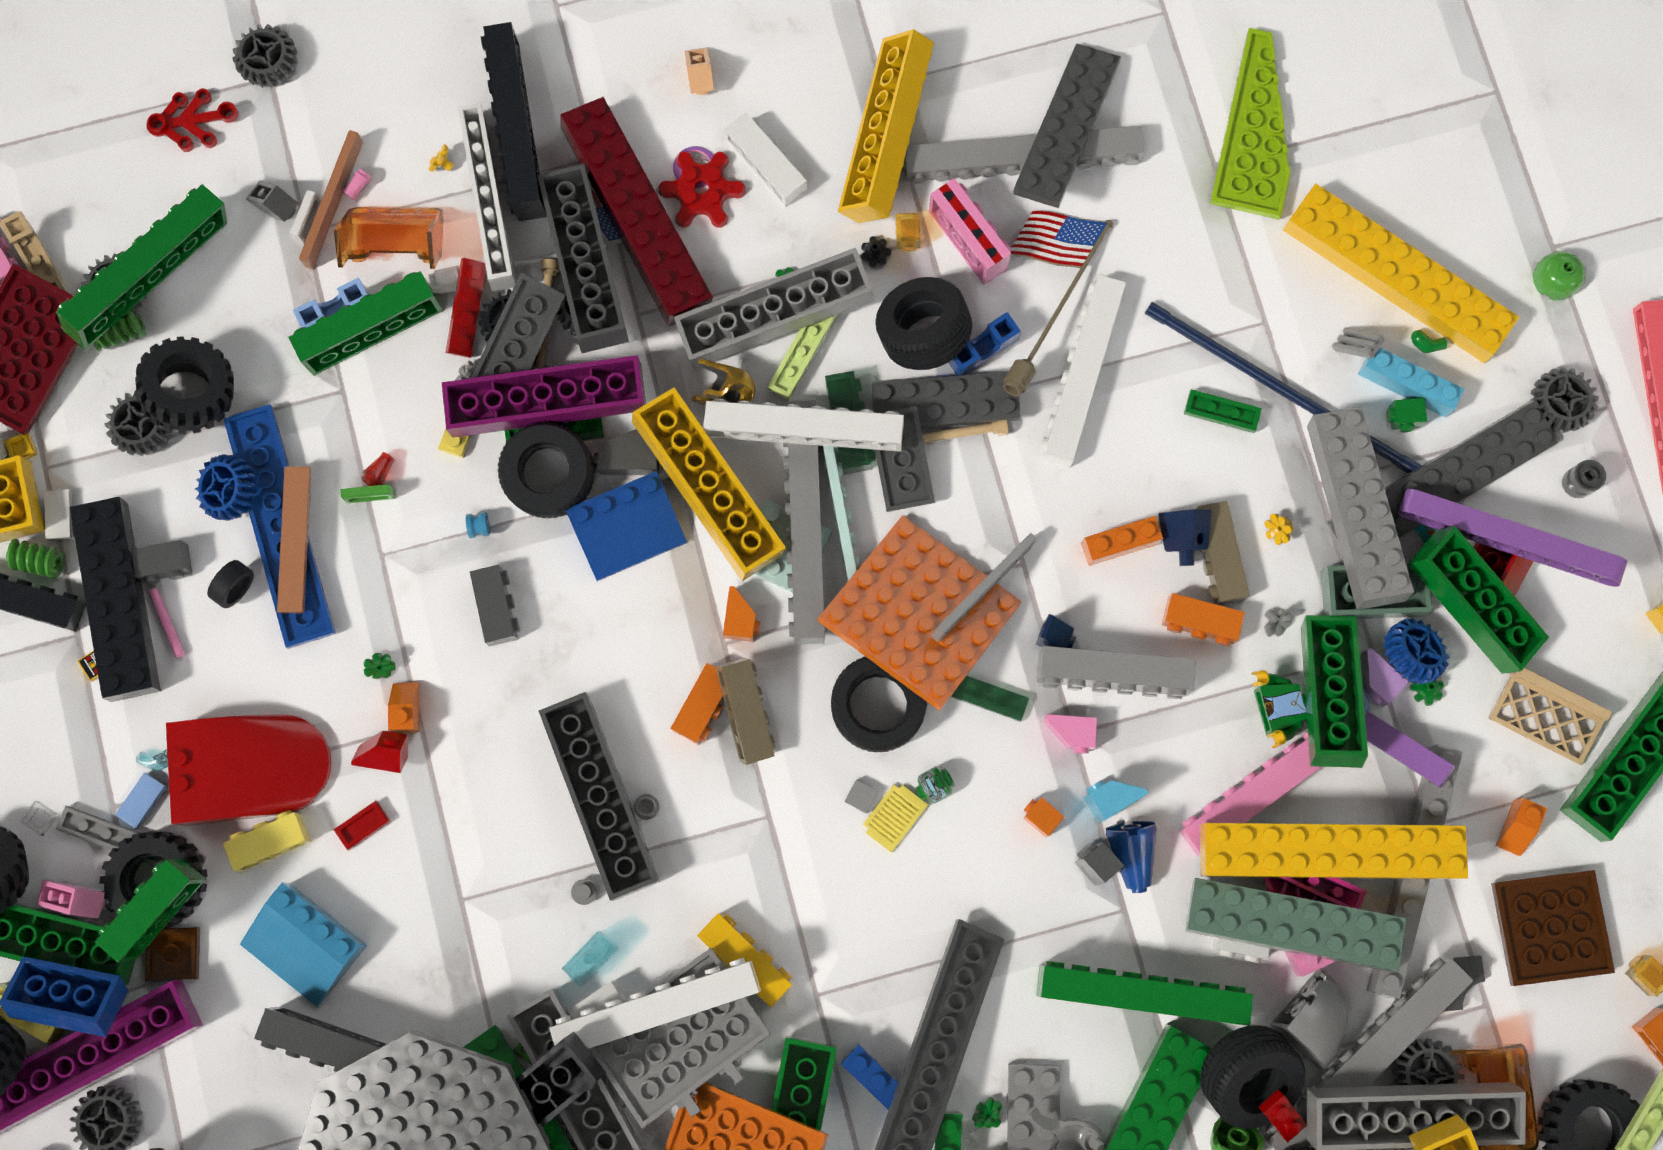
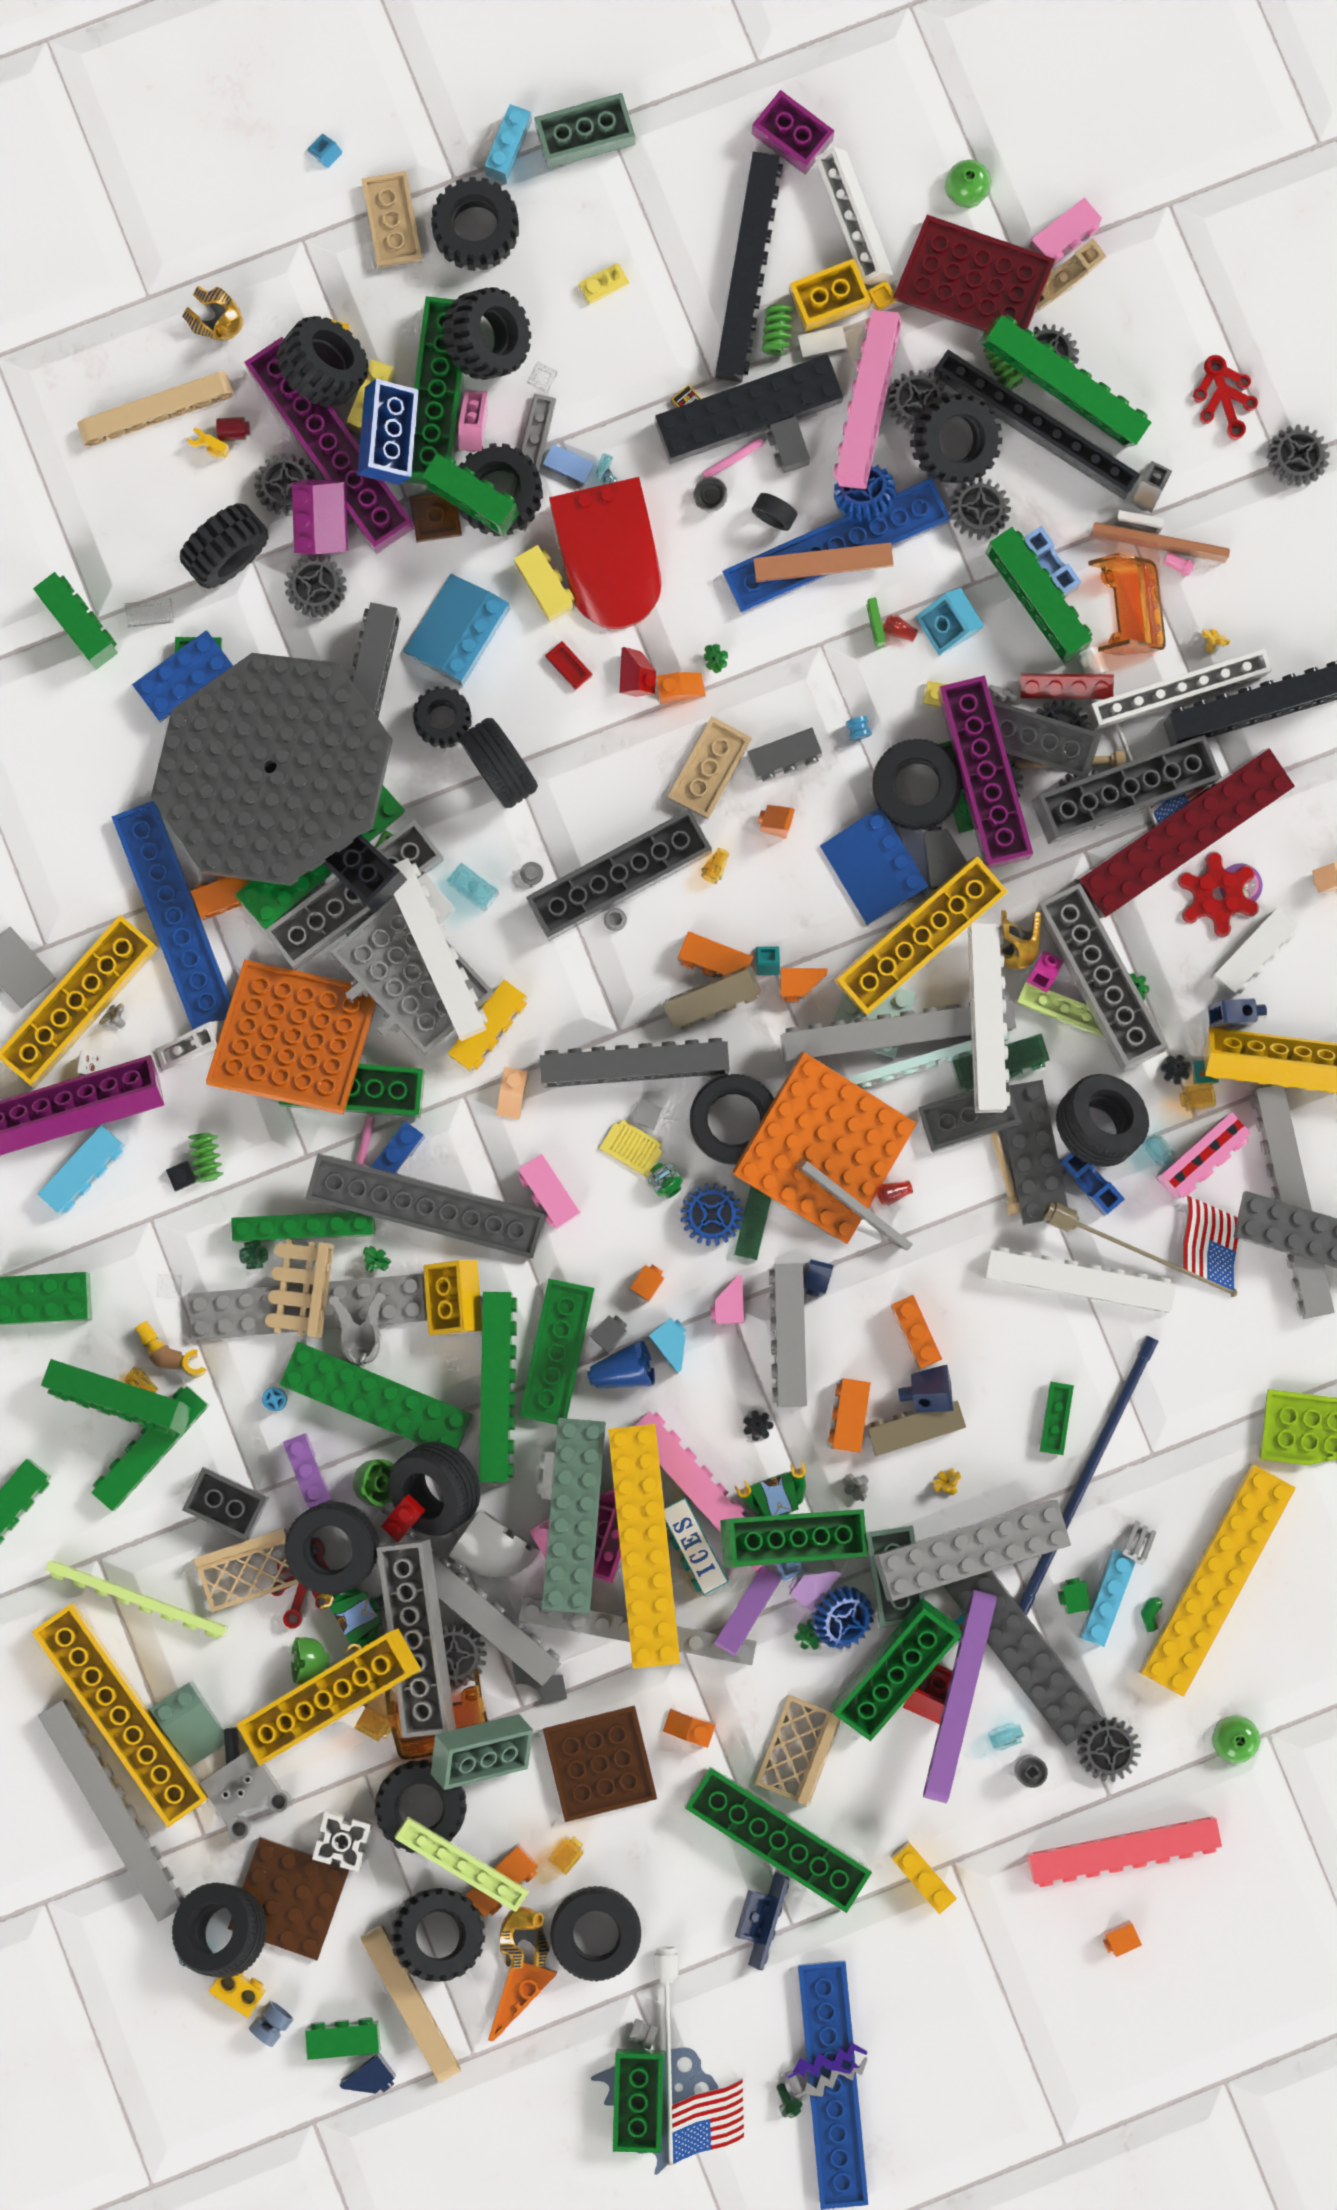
camera: 80 degrees right, 5 degrees up
none -> dark grey gear [284,555,347,617]
none -> slope [291,479,348,554]
none -> bright pink bar [356,1115,375,1164]
none -> black tyre [413,686,472,748]
none -> yellow brick [423,1260,482,1335]
none -> sand green brick [431,1714,533,1790]
none -> black tyre [459,718,538,808]
none -> light nougat slope [496,1067,529,1120]
none -> bright pink brick [517,1154,581,1229]
none -> green plate [519,1279,595,1425]
none -> dark grey brick [540,1038,730,1088]
none -> white brick [664,1497,728,1595]
none -> tan plate [667,716,752,820]
none -> blue gear [680,1183,743,1246]
none -> dark grey hair [693,477,728,512]
none -> clear yellow cone [701,848,730,884]
none -> black plant [743,1410,774,1442]
none -> teal slope [756,946,780,975]
none -> orange slope [757,805,795,839]
none -> bright pink brick [833,310,902,489]
none -> clear red cone [877,1180,913,1206]
none -> medium azure slope [915,588,985,655]
none -> black brick [933,349,1141,500]
none -> dark grey gear [948,477,1011,540]
none -> clear light blue brick [988,1721,1025,1751]
none -> dark pink brick [1027,950,1064,993]
none -> clear light blue brick [1142,1132,1176,1168]
none -> teal slope [1193,1061,1219,1085]
none -> dark blue torso [1207,998,1267,1028]

